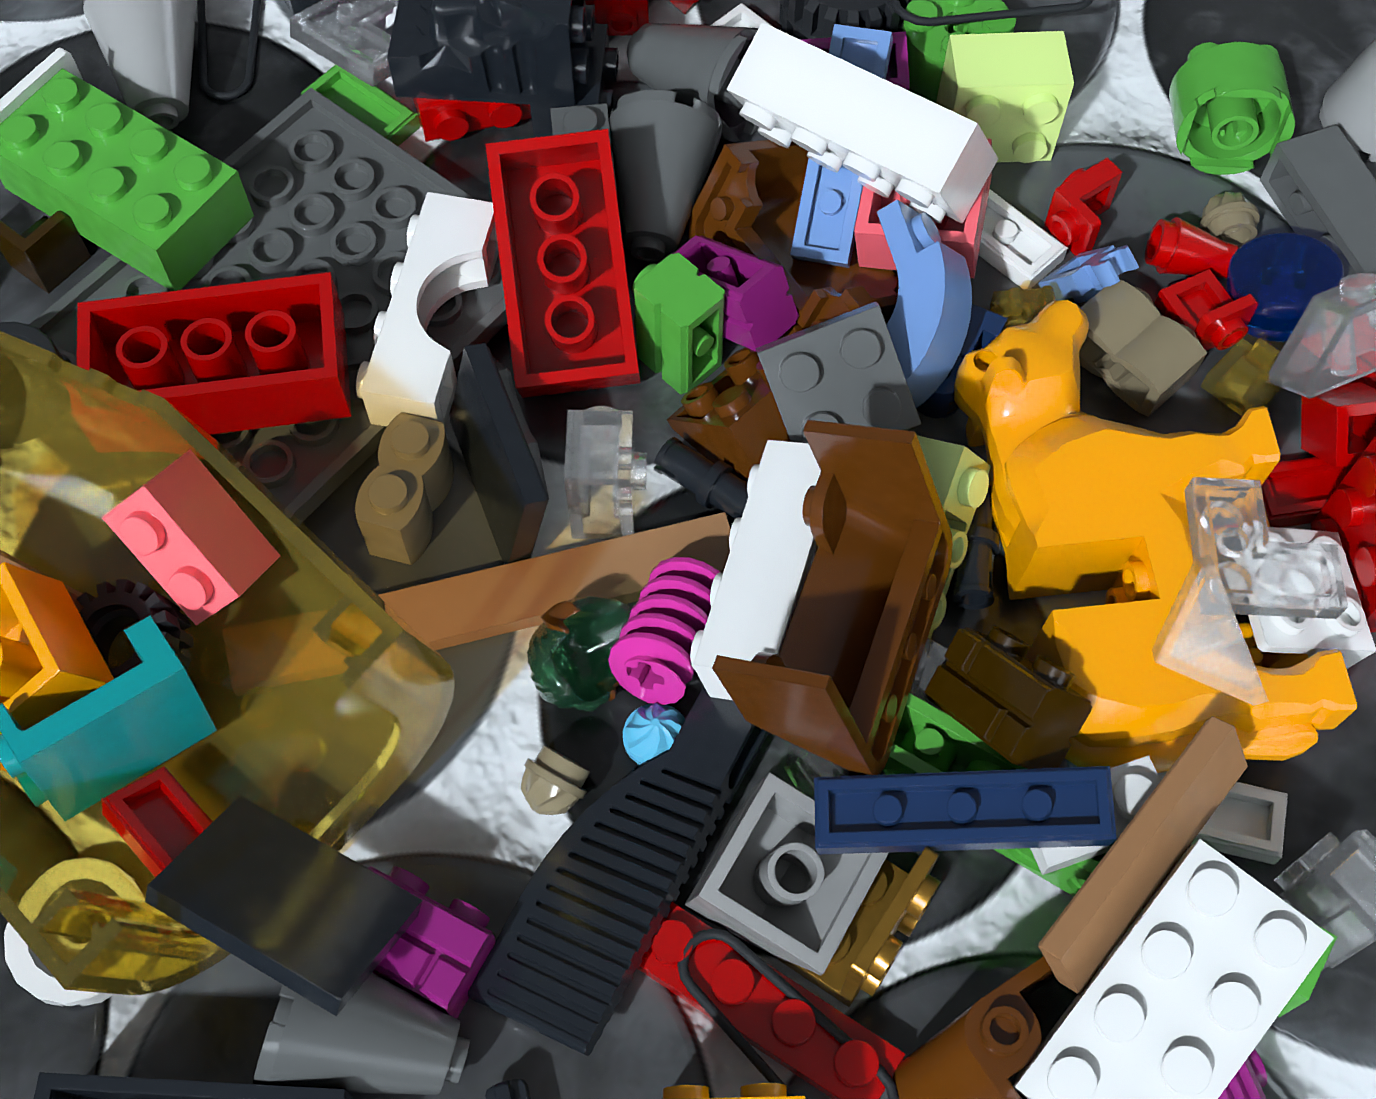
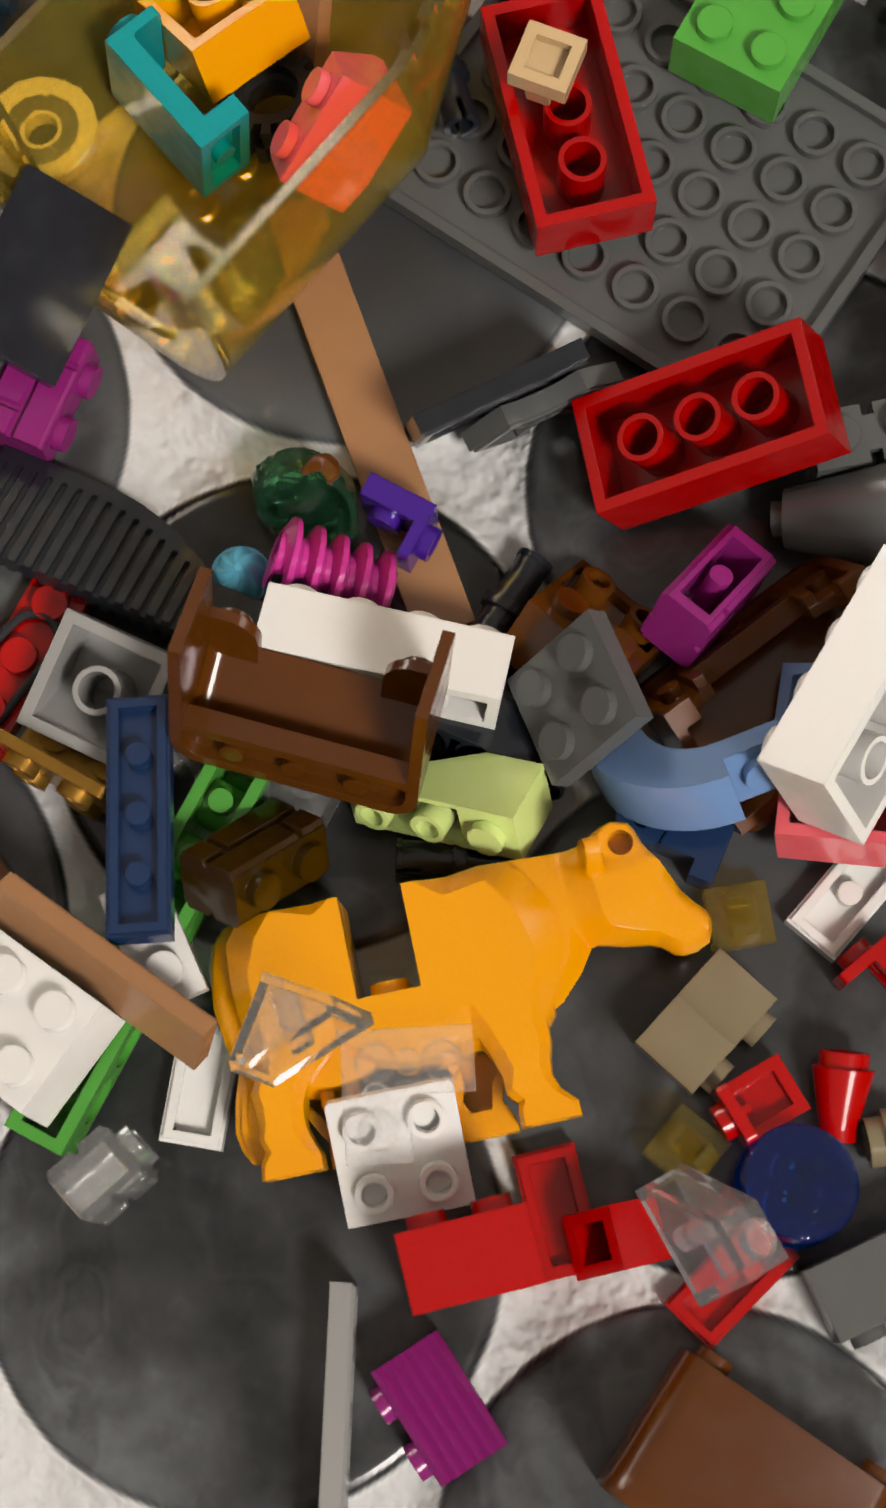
camera: 90 degrees right, 15 degrees up
red tile [101,766,213,877] -> none
dark tan brick [355,412,454,565] -> none
white arch [356,192,499,428] -> none
dark tan plate [521,745,590,815] -> none
clear brick [564,406,647,539] -> none
bright green brick [632,253,725,395] -> none
medium blue plate [1038,245,1139,304] -> none
none -> dark purple bracket [360,472,443,573]
none -> tan tile [507,19,588,107]

